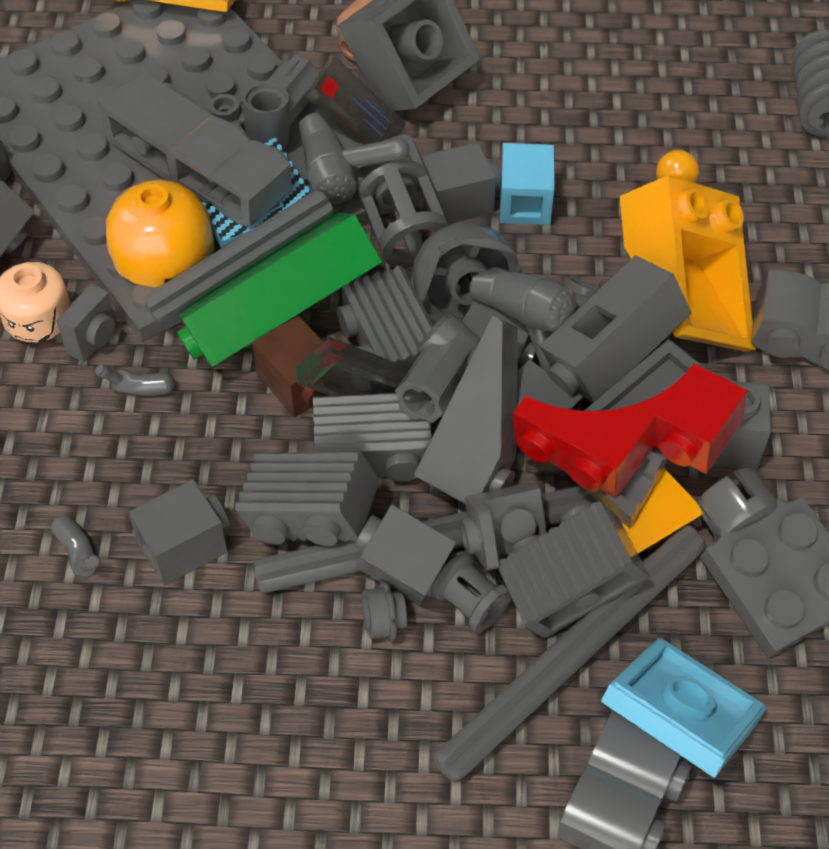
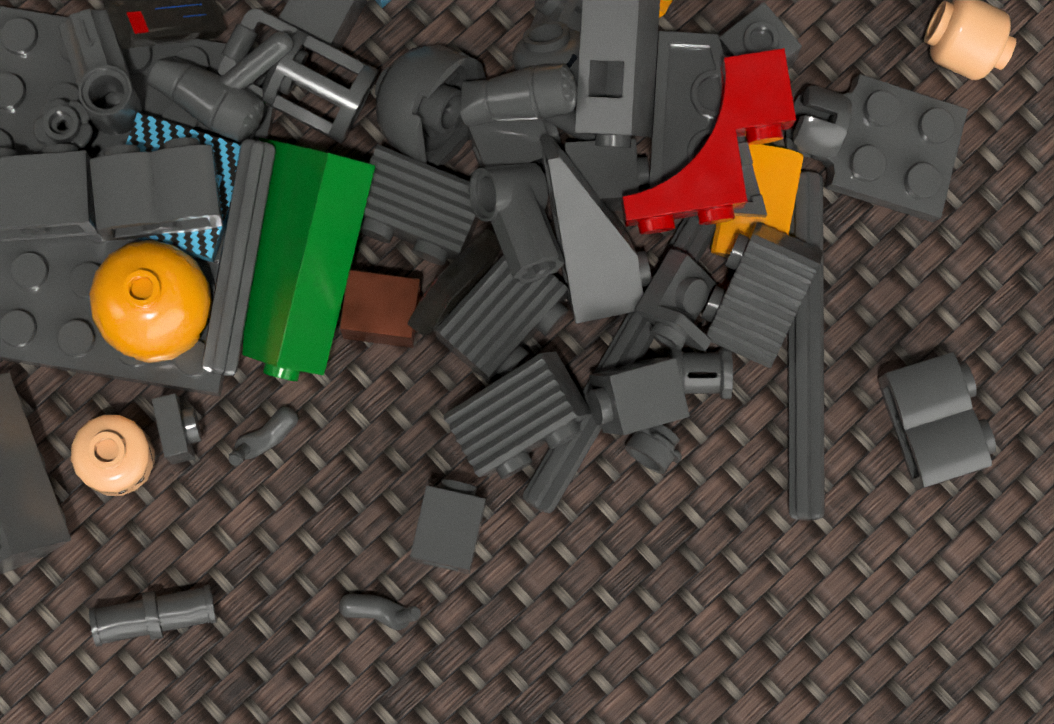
camera: 50 degrees left, 25 degrees up
medium azure tile [601,638,767,778] -> none

